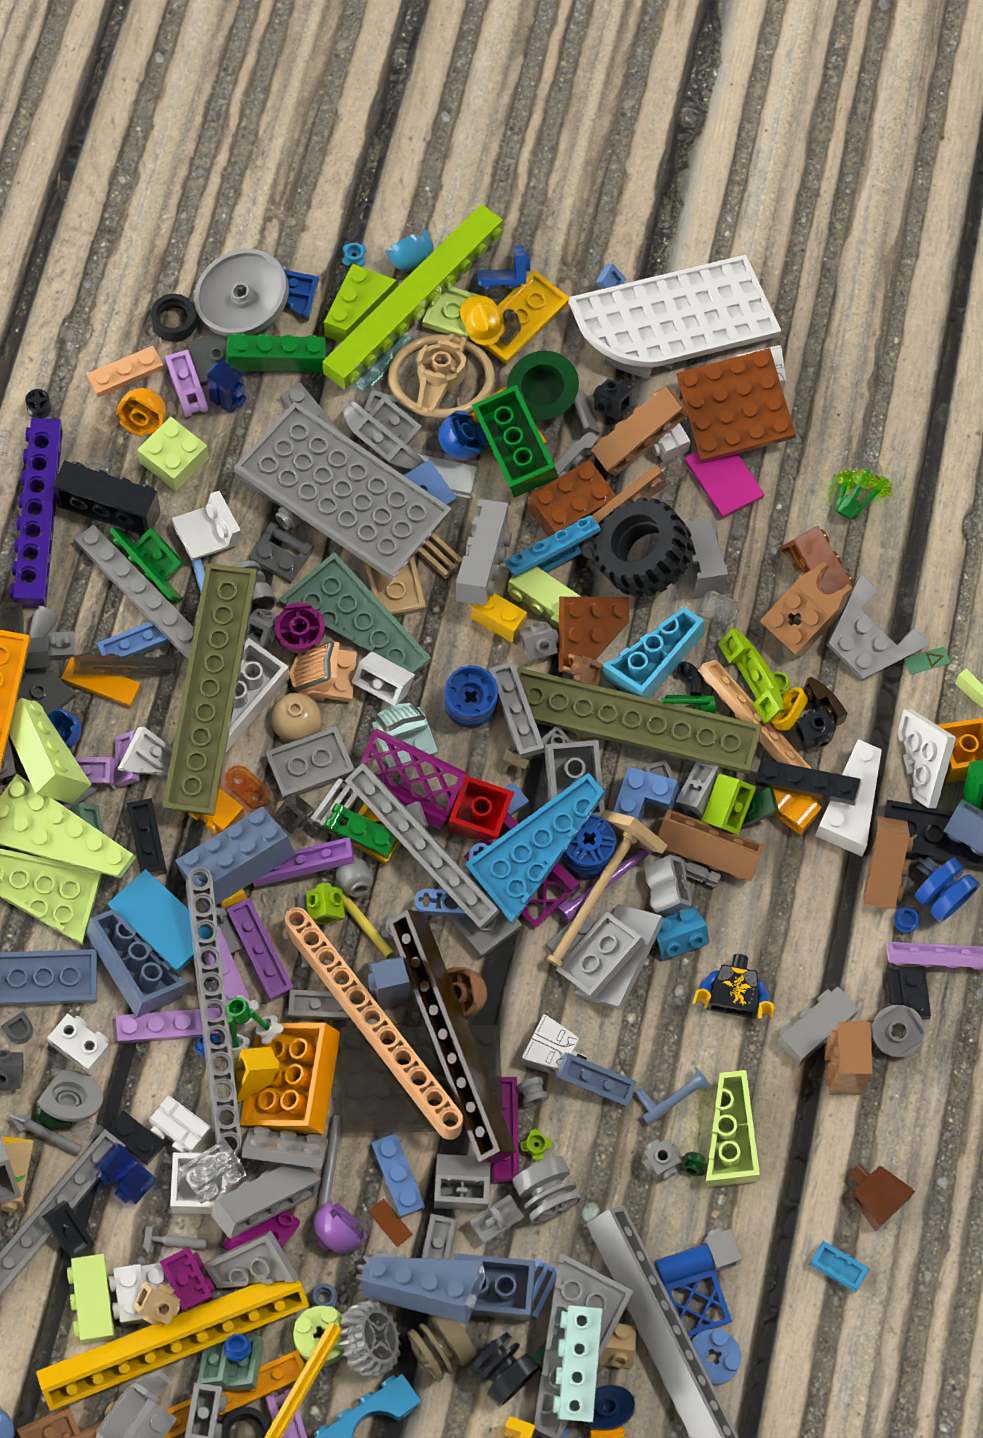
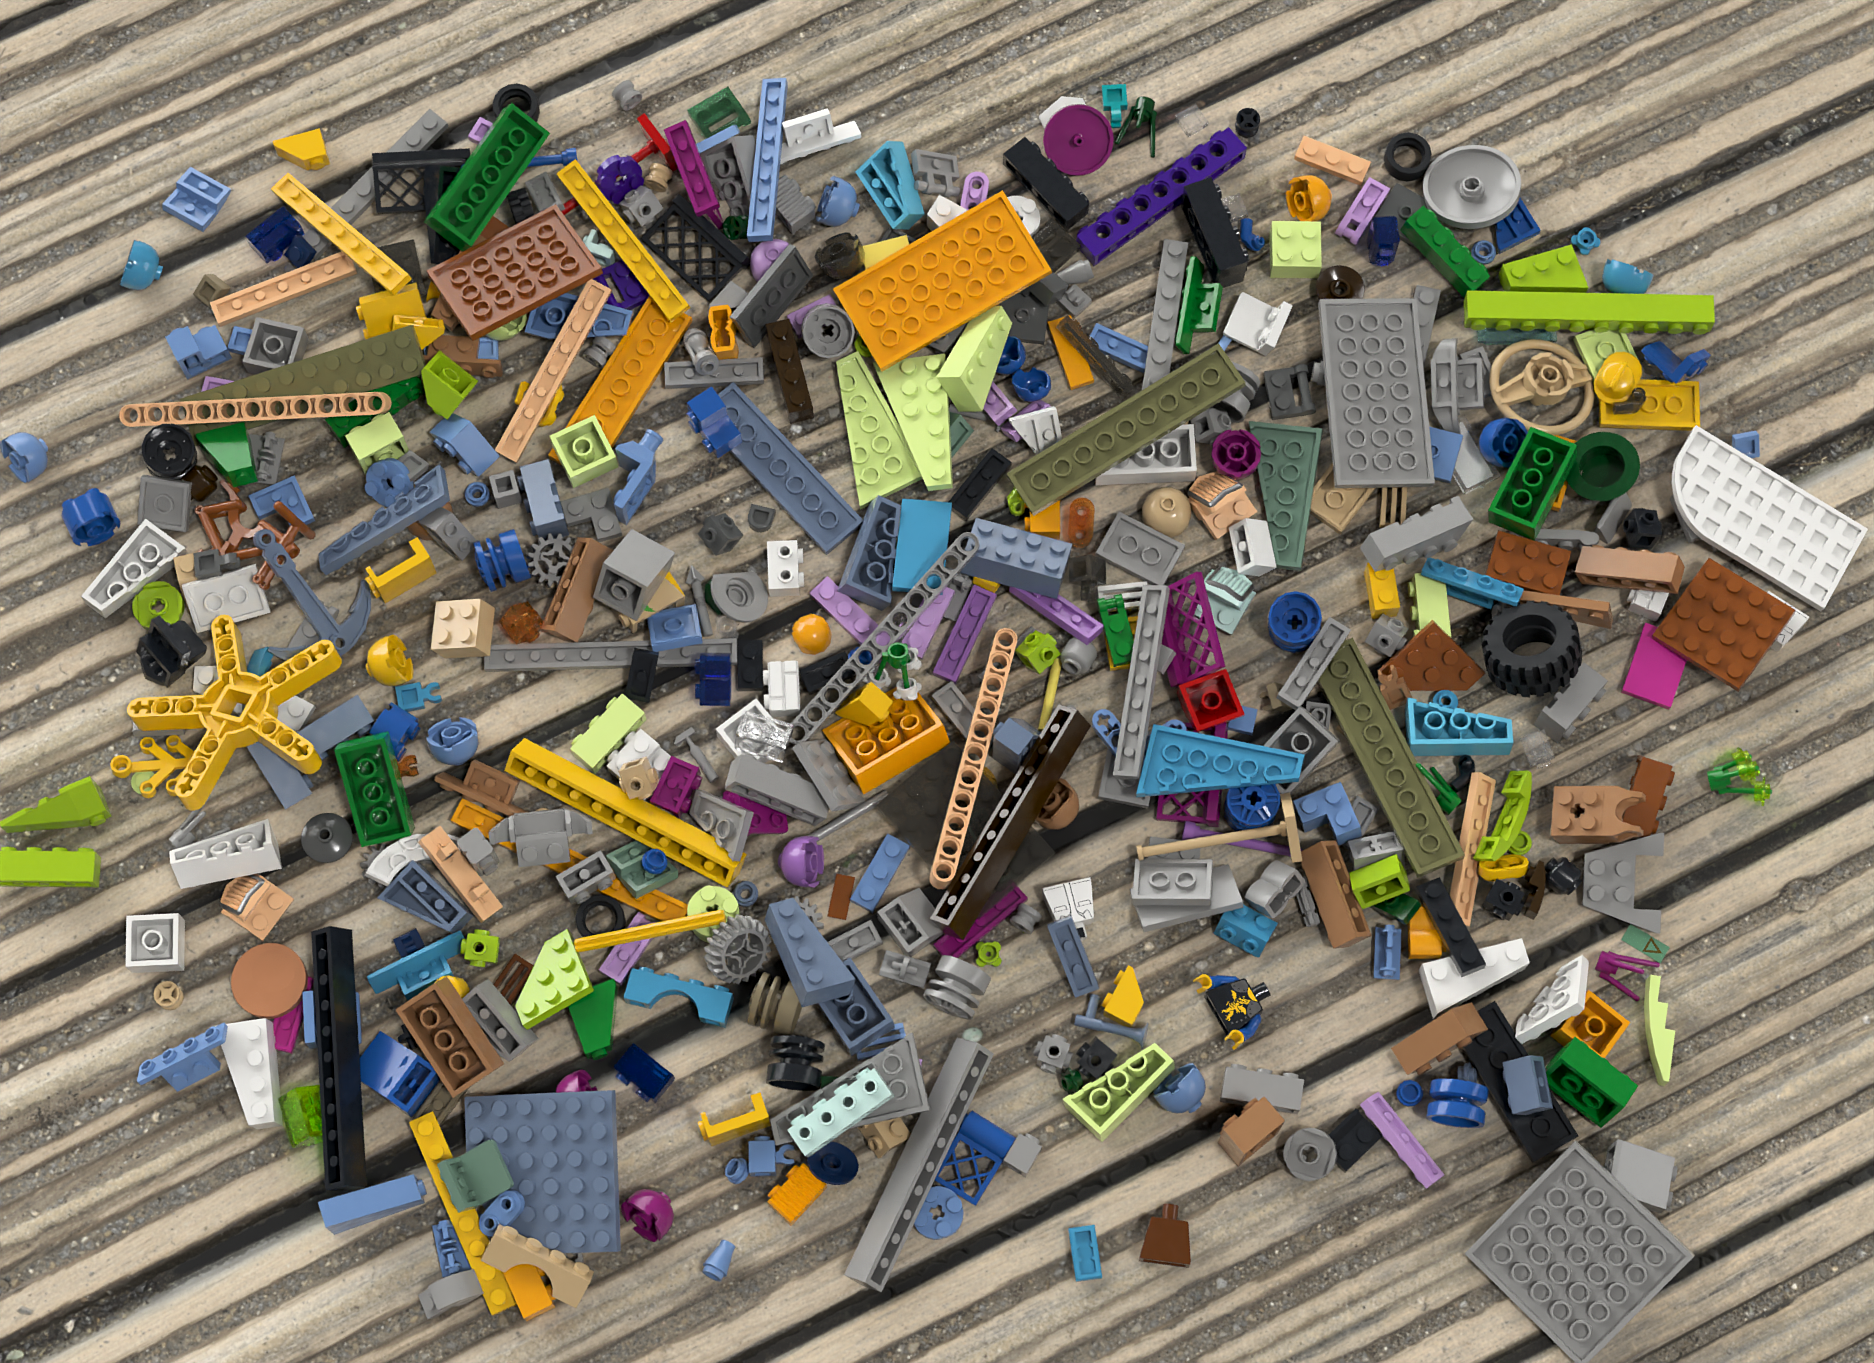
camera: 55 degrees right, 5 degrees up
none -> medium blue plate [647,604,703,652]
none -> light orange hair [792,614,832,655]
none -> black plate [799,651,855,695]
none -> lime arm [1007,487,1025,516]
none -> blue hair [1012,367,1051,402]
none -> black brick [1076,1036,1117,1079]
none -> yellow slope [1101,965,1144,1028]
none -> medium blue cylinder [1153,1063,1206,1113]
none -> blue arm [1240,218,1265,251]
none -> dark brown dish [1316,265,1365,300]
none -> medium blue hinge [1374,925,1401,980]
none -> dark azure plate [1432,690,1458,709]
none -> medium blue plate [1471,240,1496,264]
none -> black head [1545,857,1582,895]
none -> magenta plant [1595,951,1660,1001]

